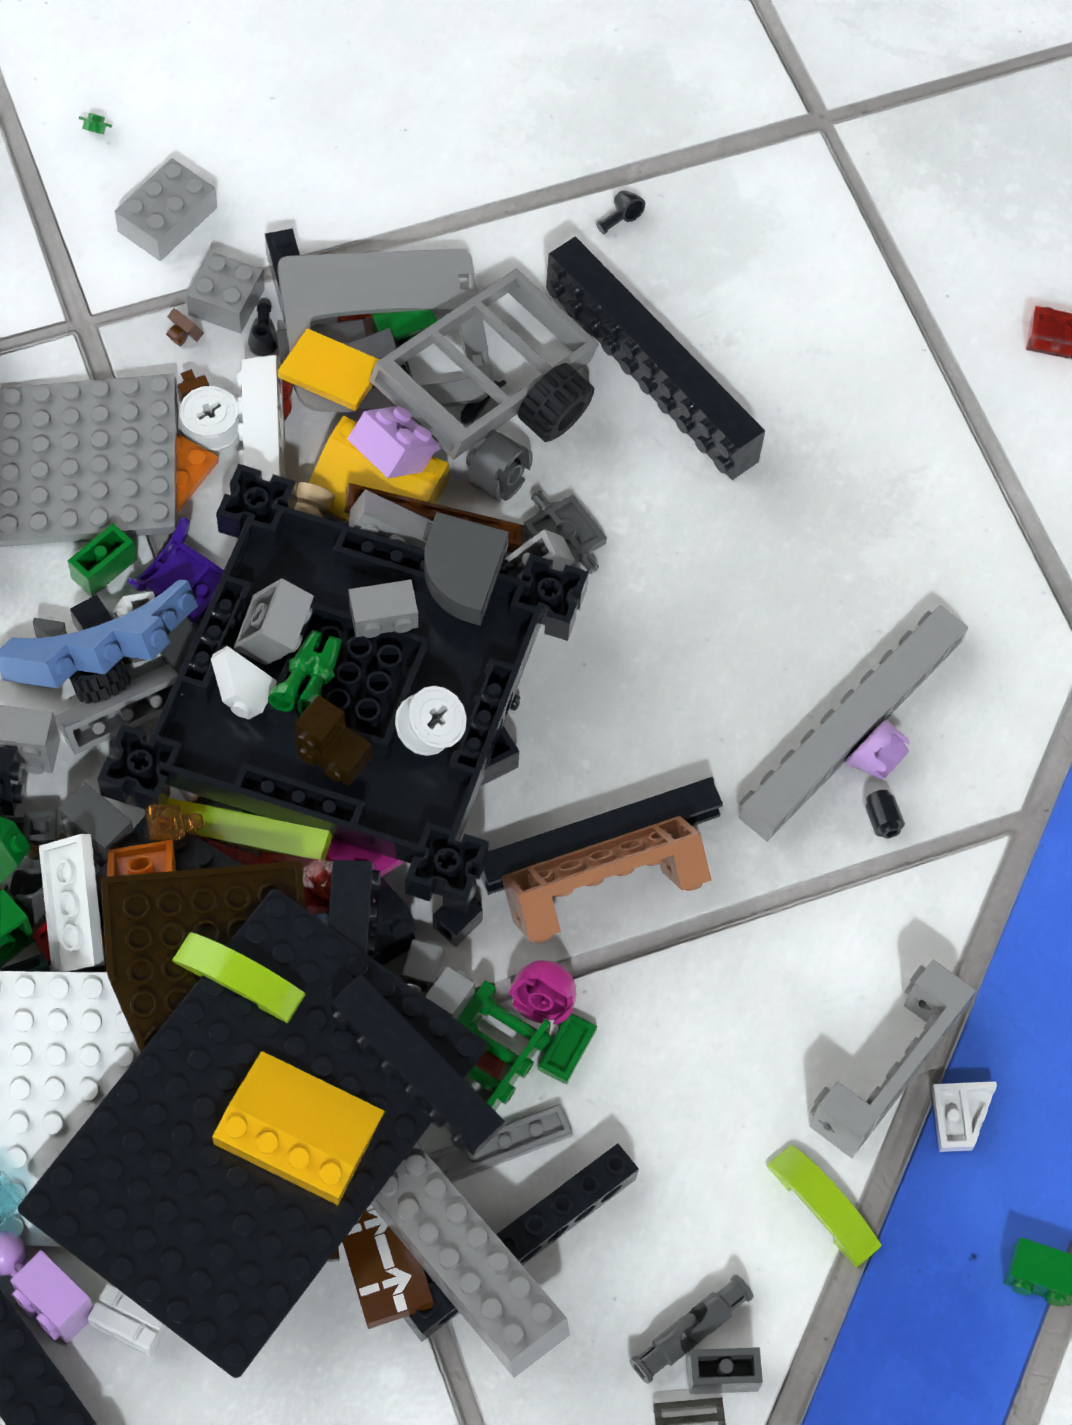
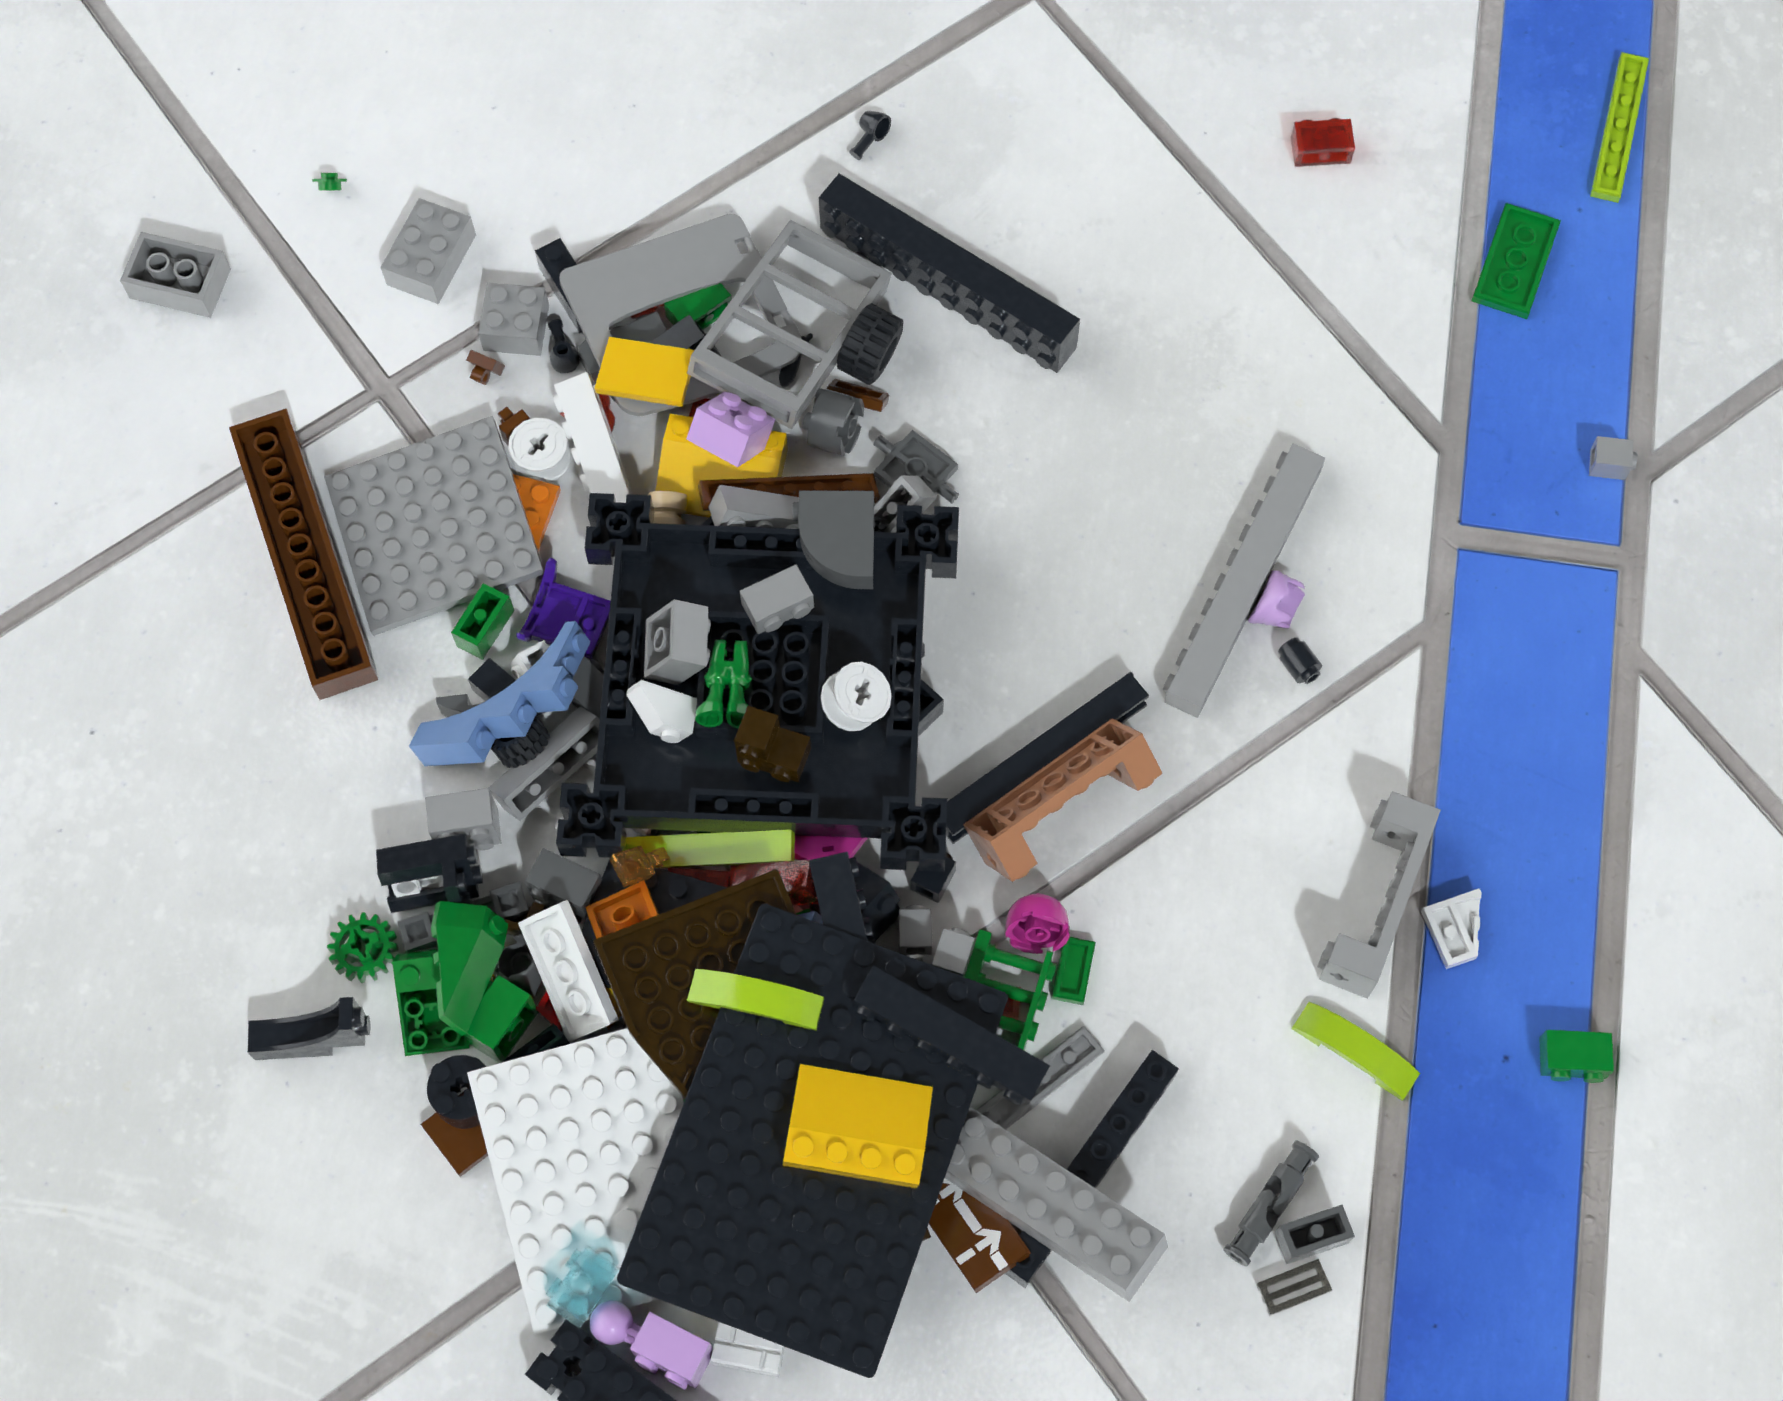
camera: 10 degrees left, 5 degrees up
none -> reddish brown plate [826,379,890,412]

